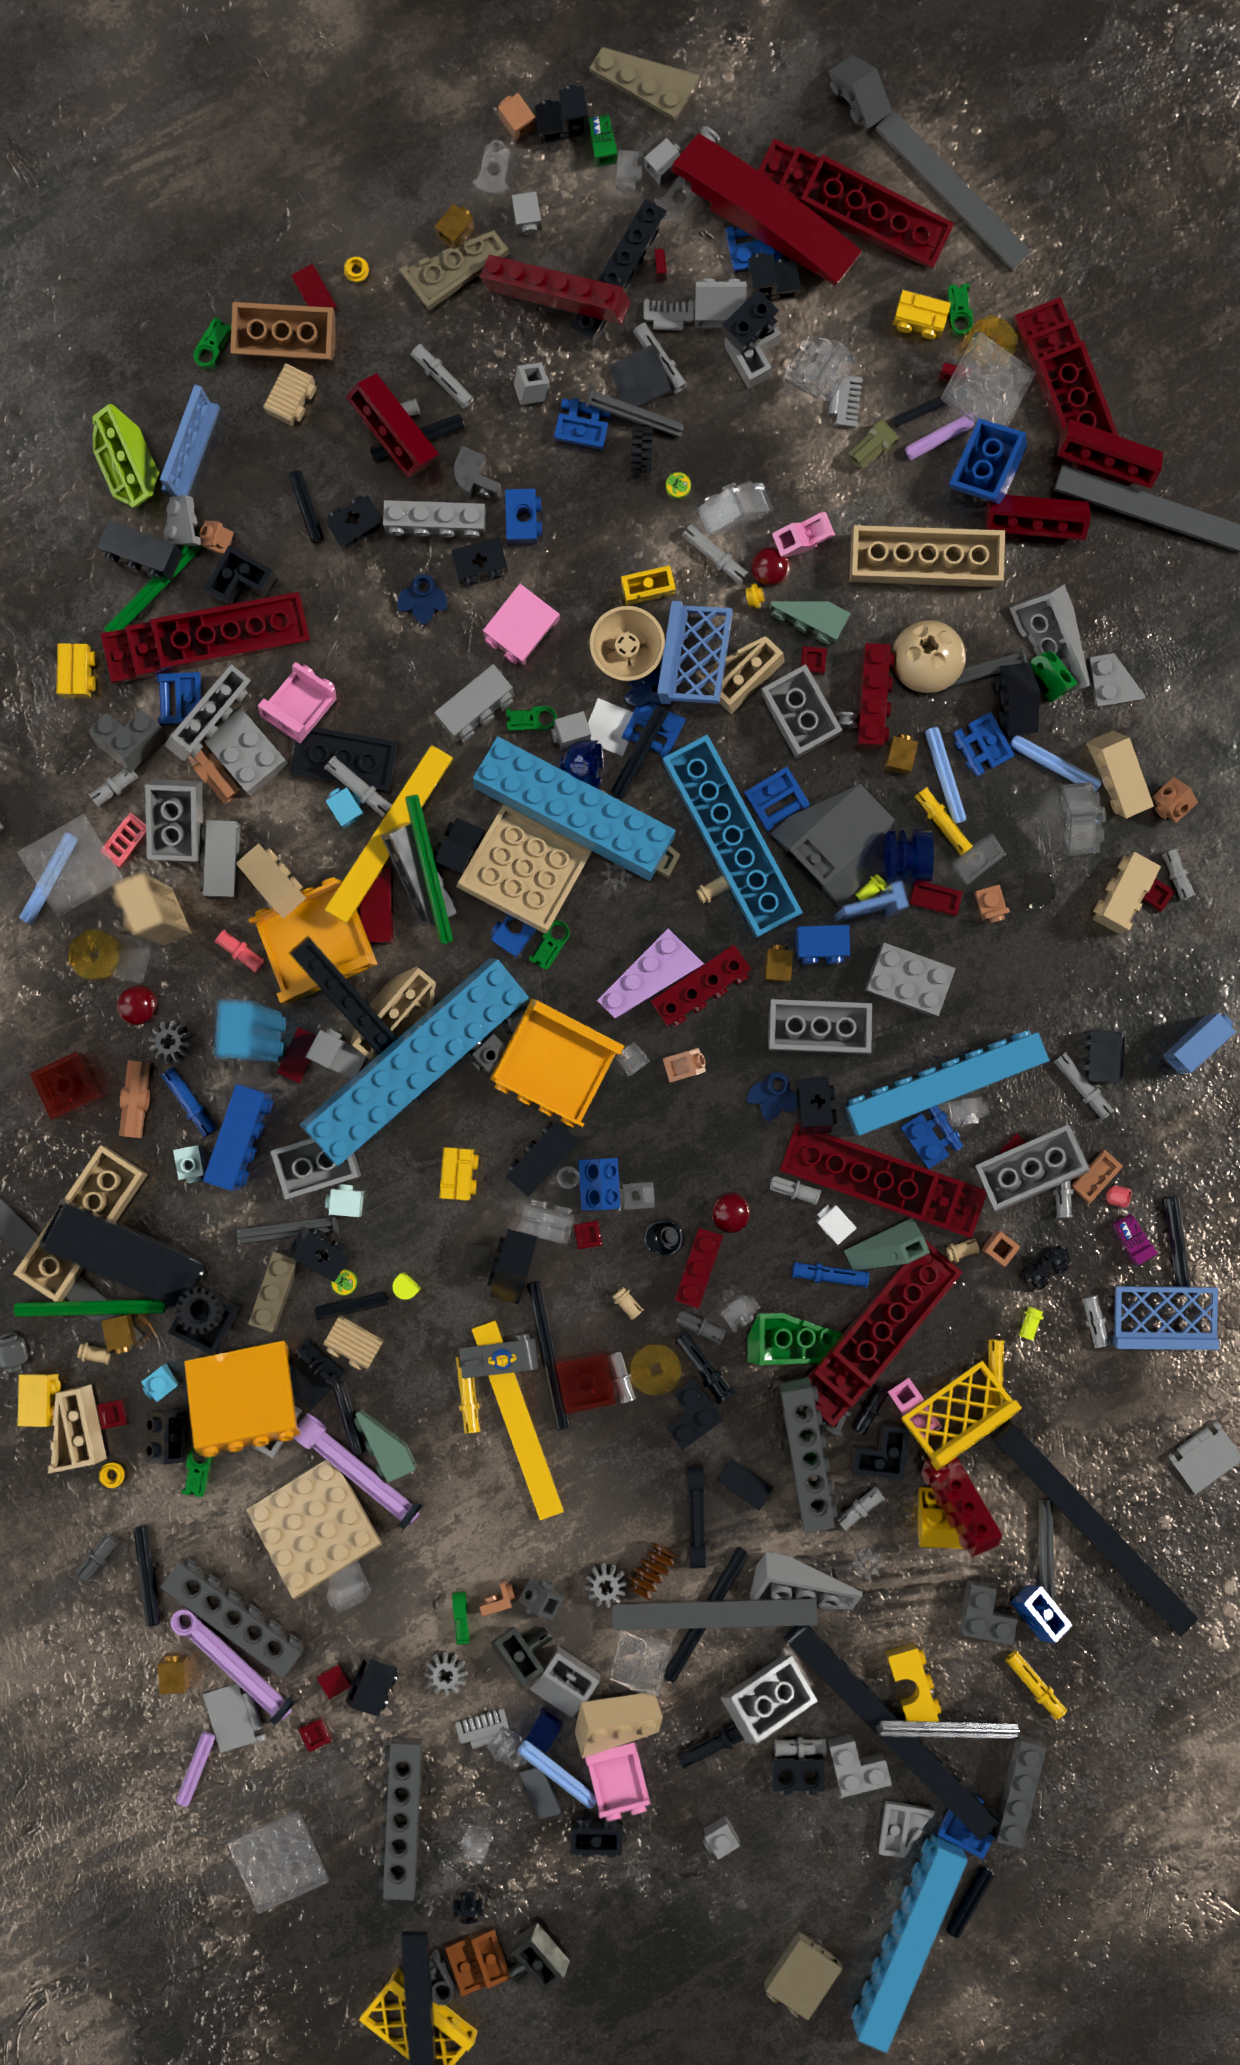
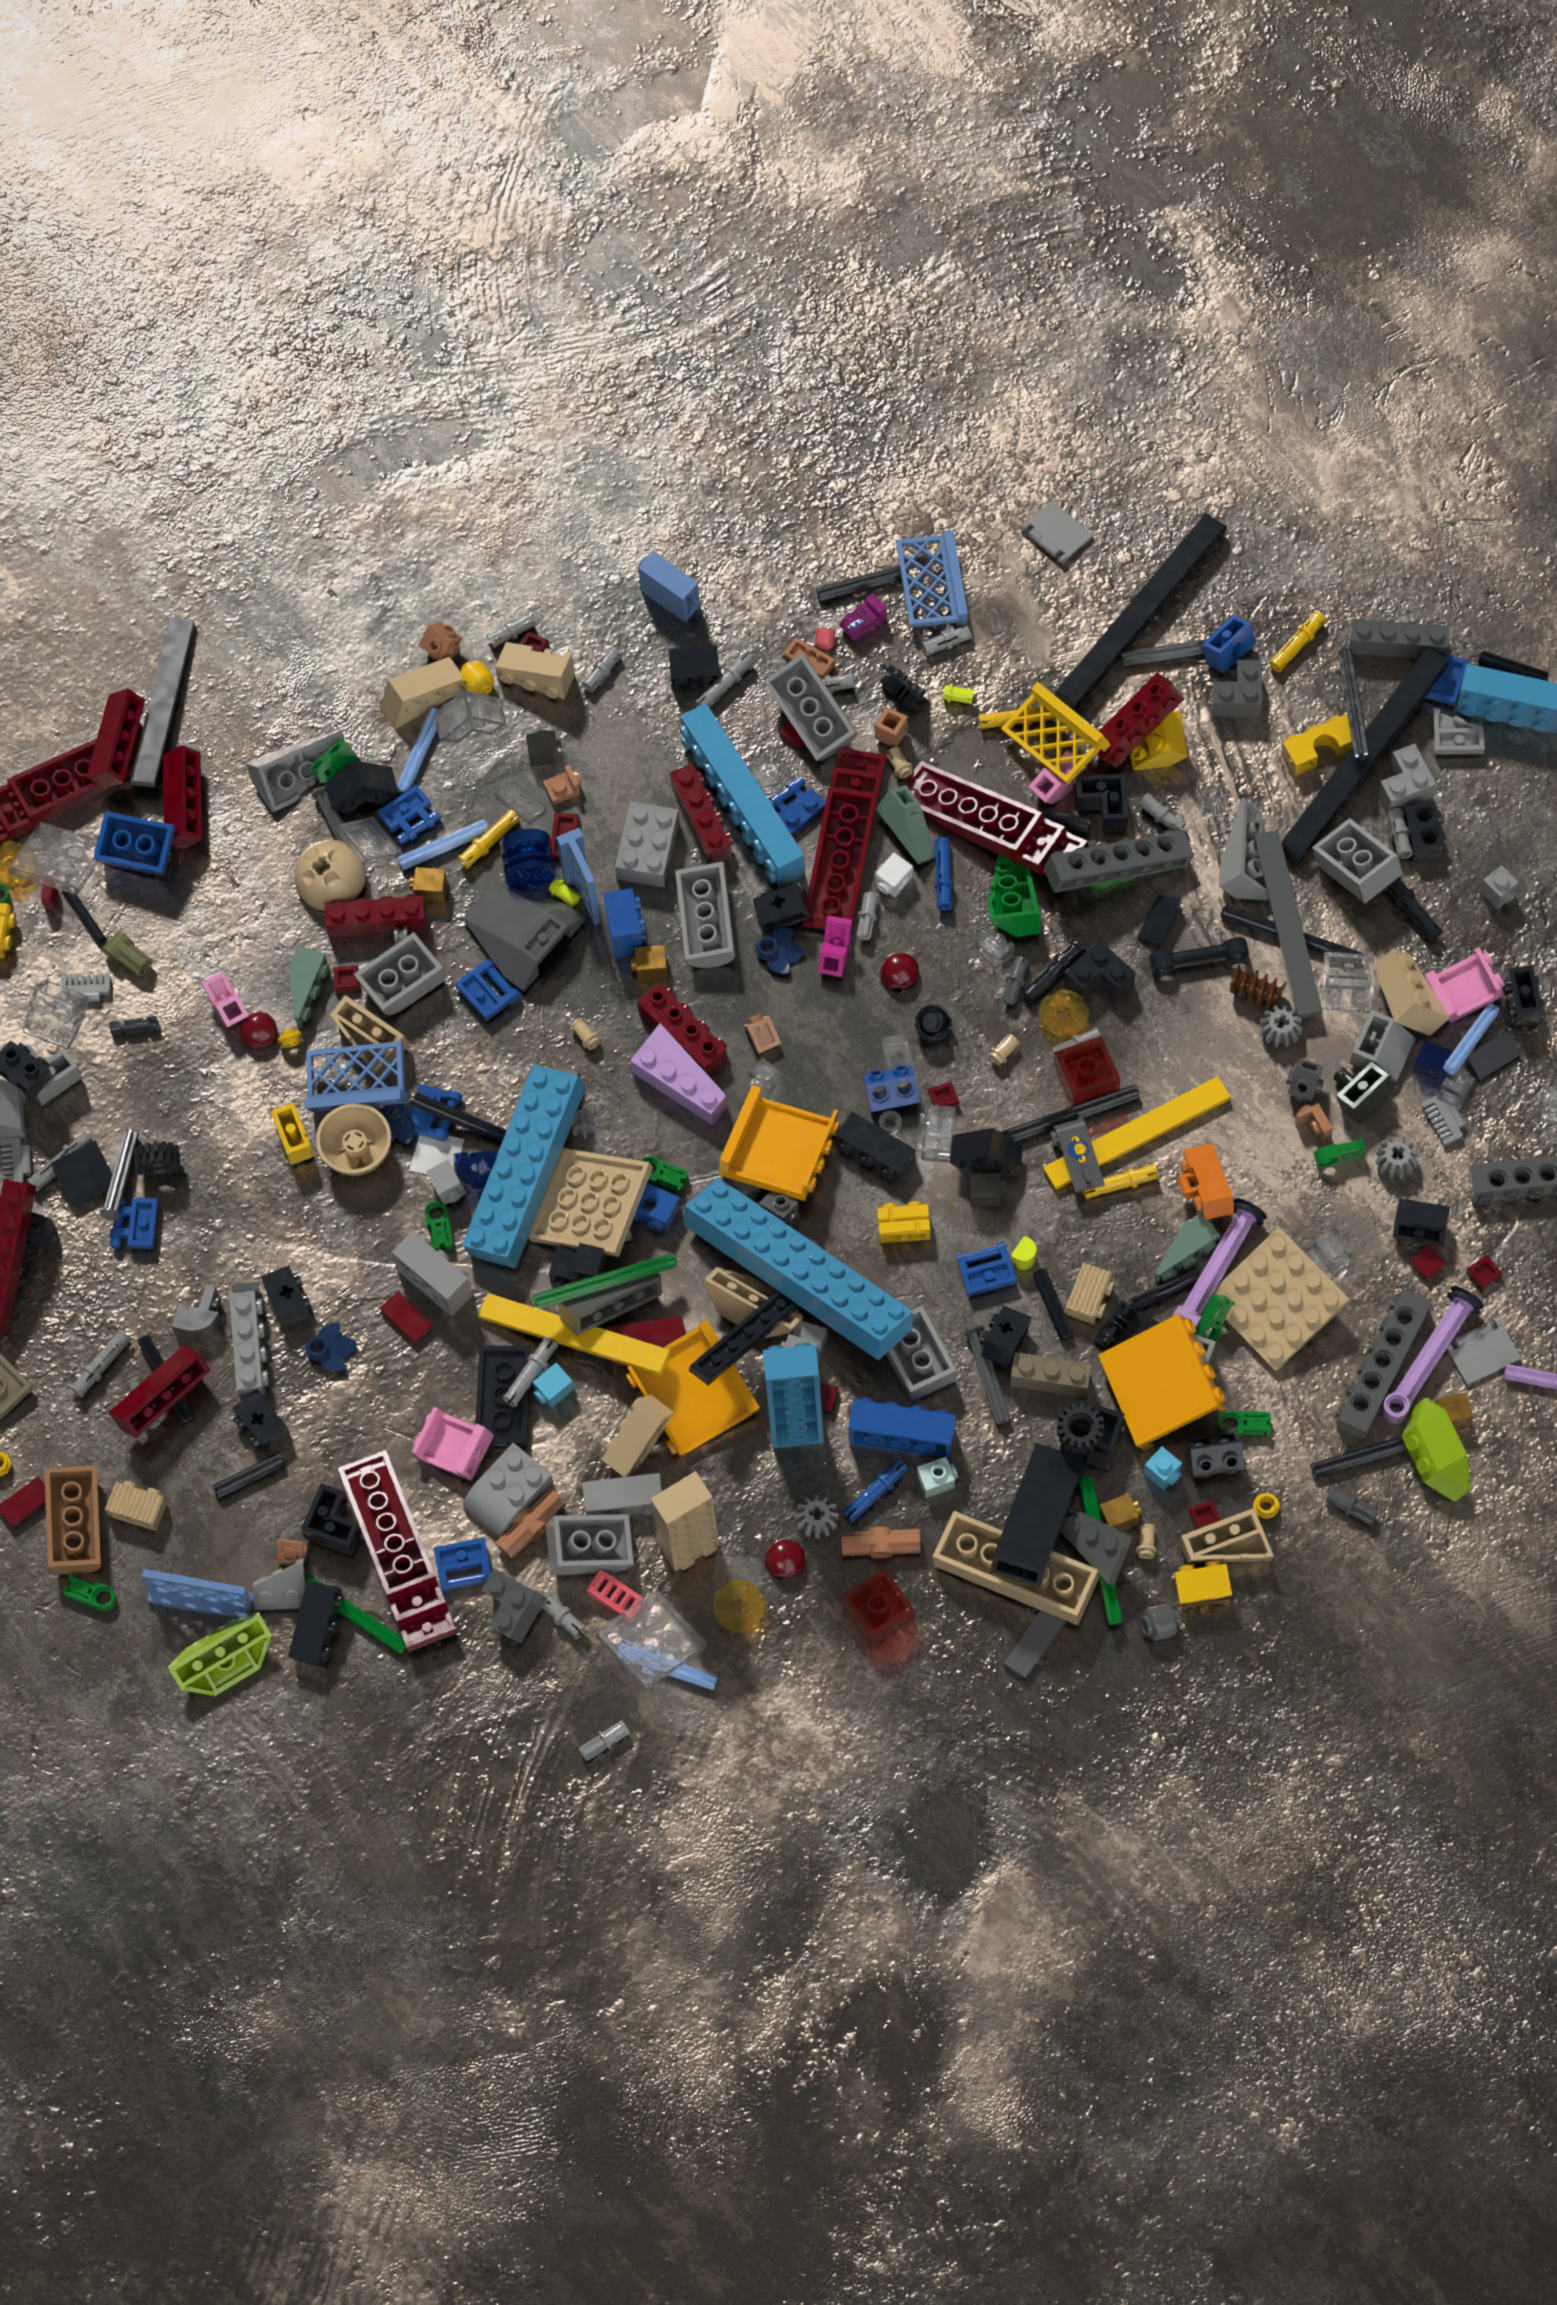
camera: 90 degrees left, 20 degrees down
yellow brick [56,643,96,698] -> none
light grey brick [164,664,251,761] -> none
coral pin [215,930,265,973] -> none
light aqua brick [325,1184,364,1217] -> none
tile [331,1269,357,1295] -> none
bright pink panel [483,584,560,665] -> none
blue brick [505,489,542,545] -> none
light grey brick [514,362,550,405] -> none
dark azure brick [662,734,803,939] -> none
tile [666,472,691,499] -> none
dark red brick [674,1227,723,1309] -> none
light grey pin [682,524,749,585] -> none
clear brick [697,481,774,536] -> none
tan brick [849,525,1005,587] -> none
lavender axle [905,414,974,460] -> none
light grey wing [1088,653,1145,708] -> none
none -> black axle [109,1015,159,1036]
none -> dark grey tile [232,1281,261,1299]
none -> clear tile [336,817,401,865]
none -> dark red tile [380,1291,434,1344]
none -> yellow head [460,661,494,697]
none -> light grey pin [581,646,622,692]
none -> dark red brick [670,764,733,864]
none -> dark pink brick [818,915,852,977]
none -> blue plate [955,1241,1017,1297]
none -> dark grey wing [1061,1508,1133,1585]
none -> orange piece [1177,1143,1234,1220]
none -> green piece [1195,1294,1235,1342]
none -> lime wedge [1402,1398,1472,1501]

